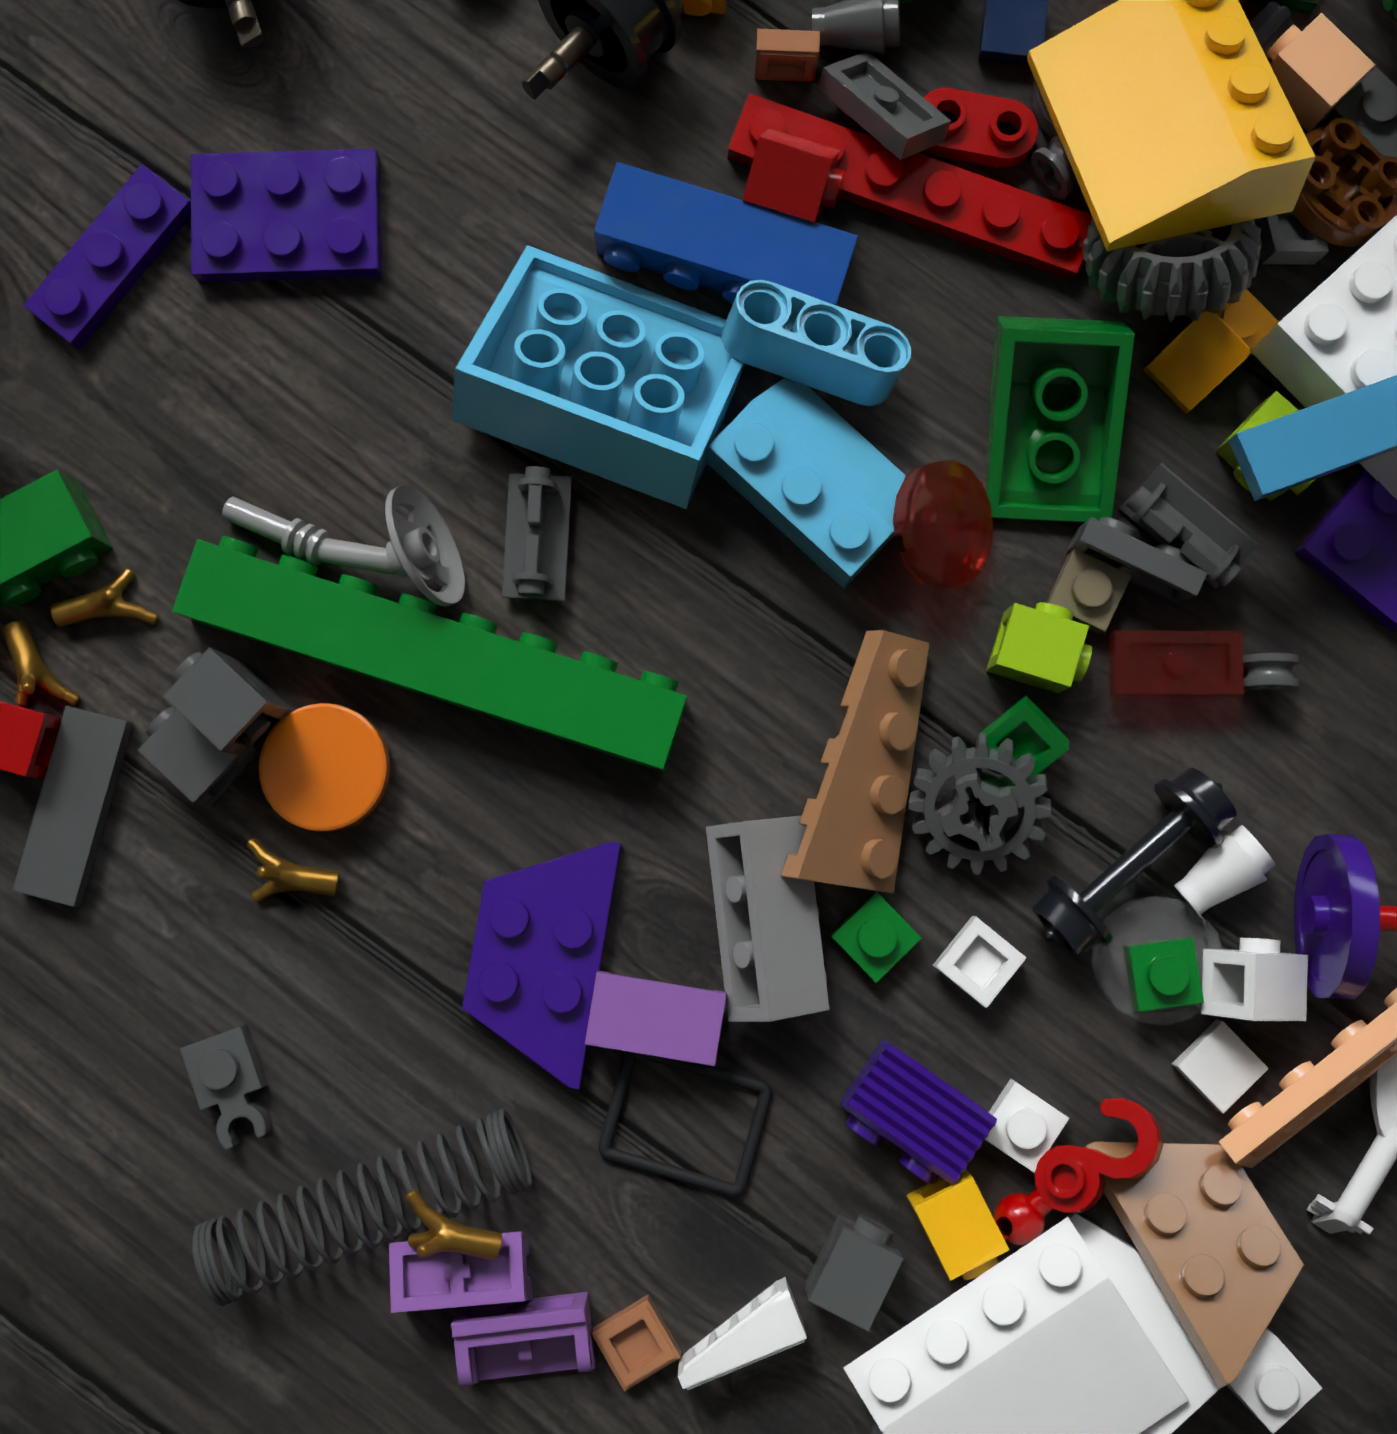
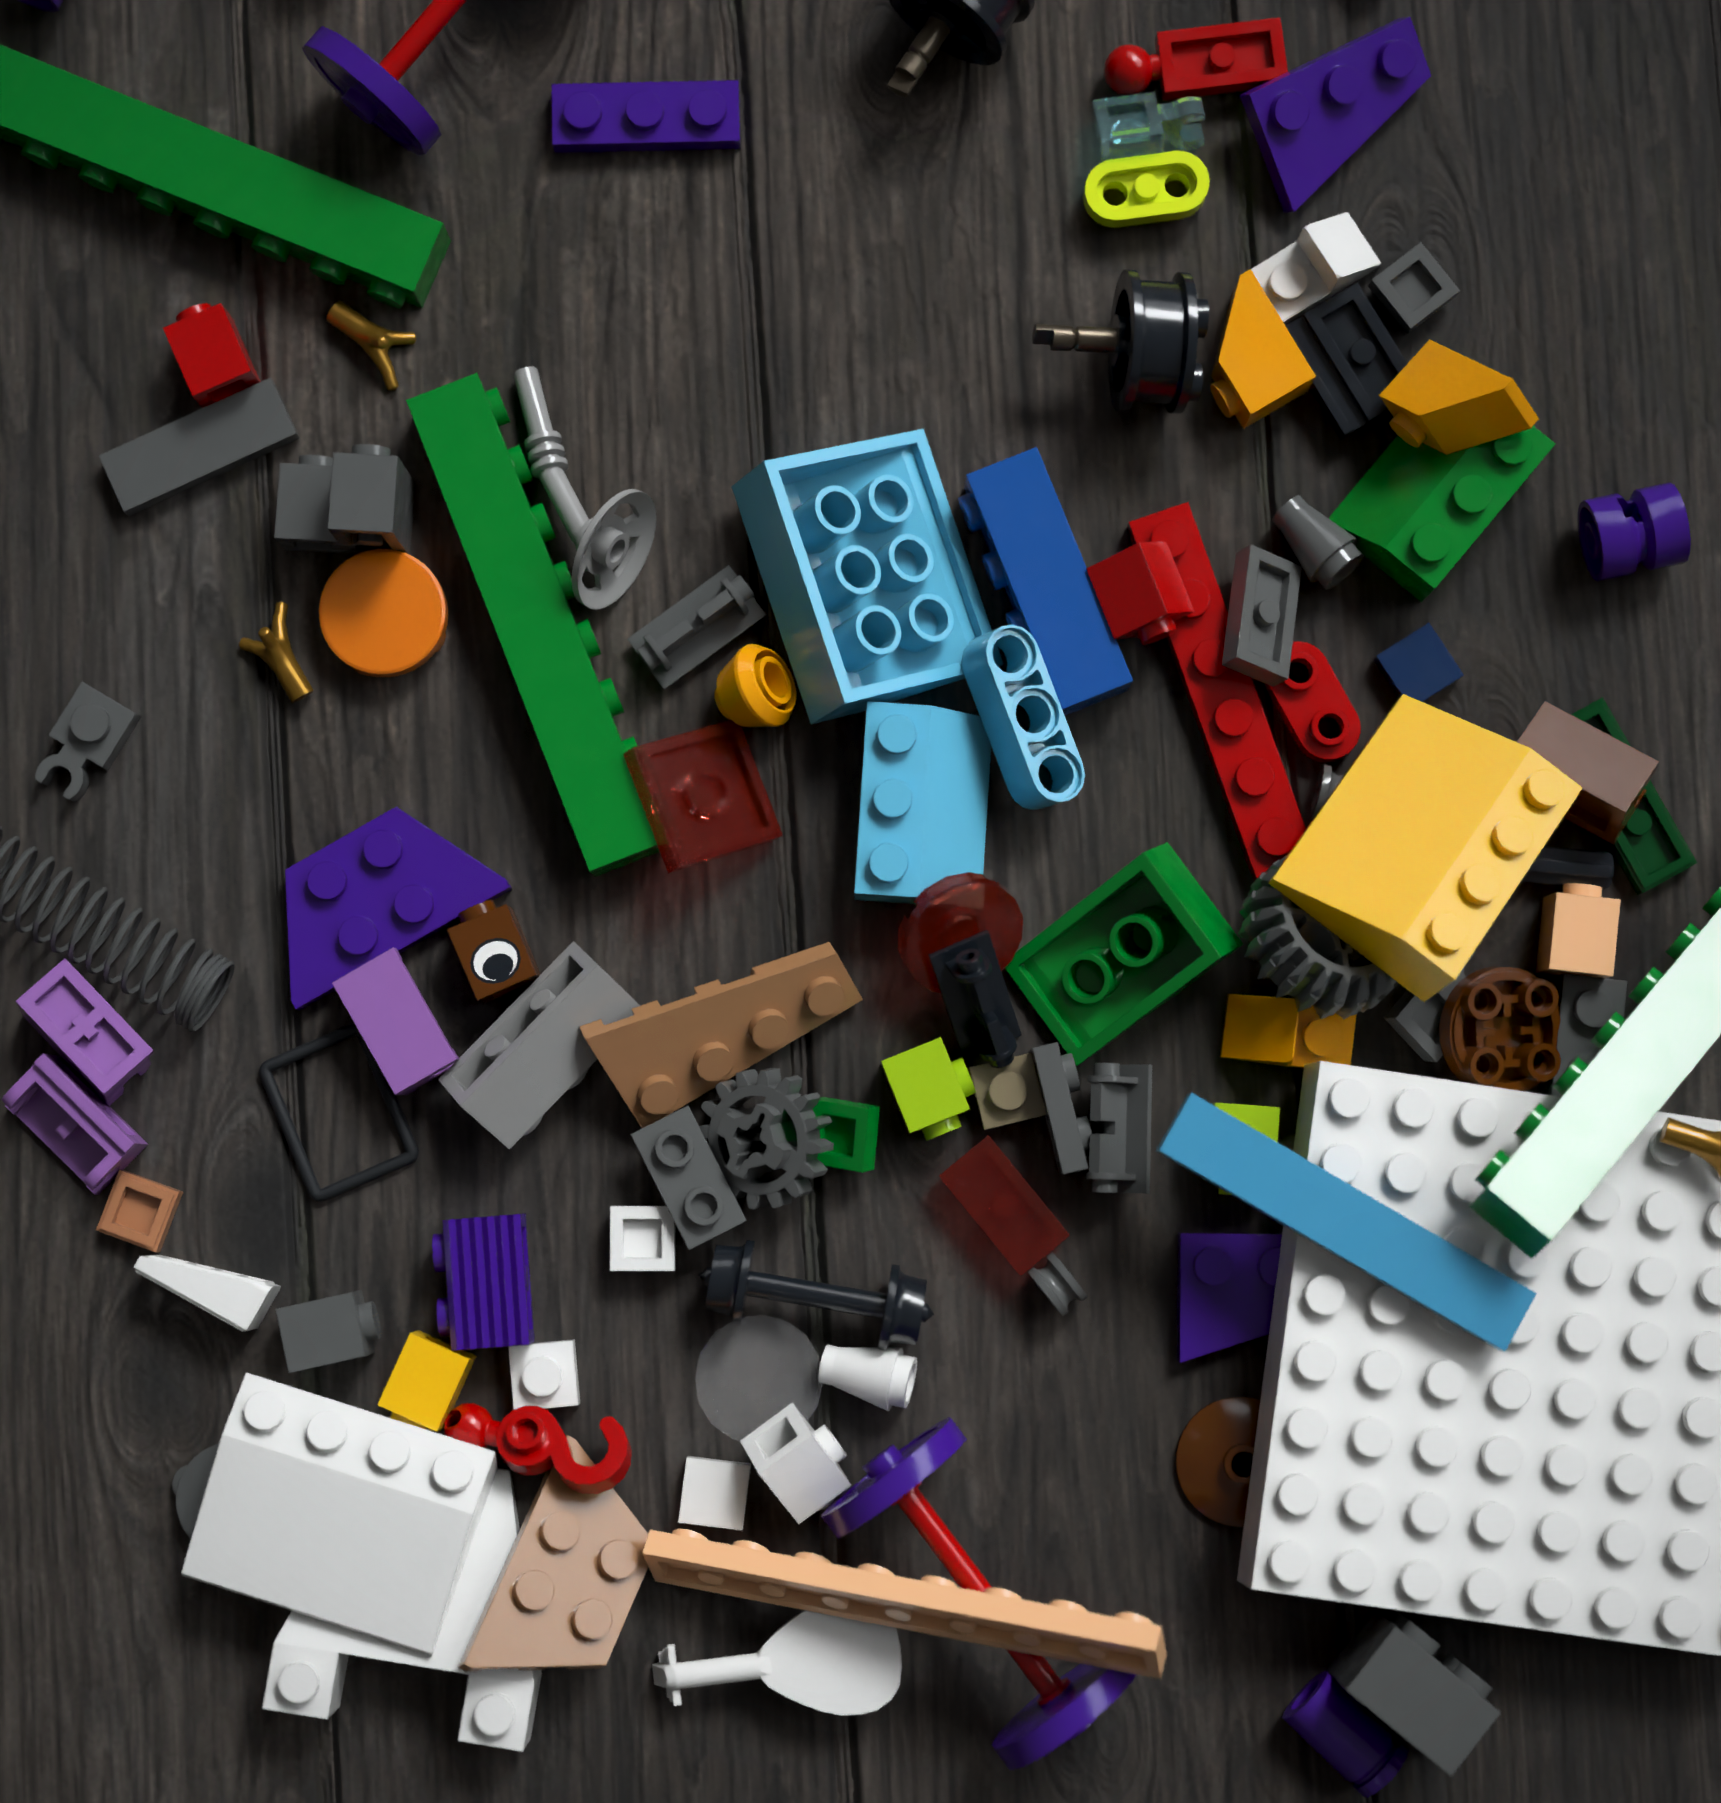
camera: 50 degrees right, 0 degrees up
pearl gold bar [2,620,80,706] -> none
dark purple plate [191,148,382,282] -> none
pearl gold bar [406,1189,502,1261] -> none
nougat tile [755,28,820,82] -> none
green plate [829,891,922,983] -> none
green plate [1123,937,1204,1012] -> none
none -> reddish brown brick [447,900,541,1004]
none -> clear red tile [623,720,783,874]
none -> dark grey hinge [631,1106,747,1250]
none -> light orange cone [714,644,797,727]
none -> black hinge [928,930,1022,1068]

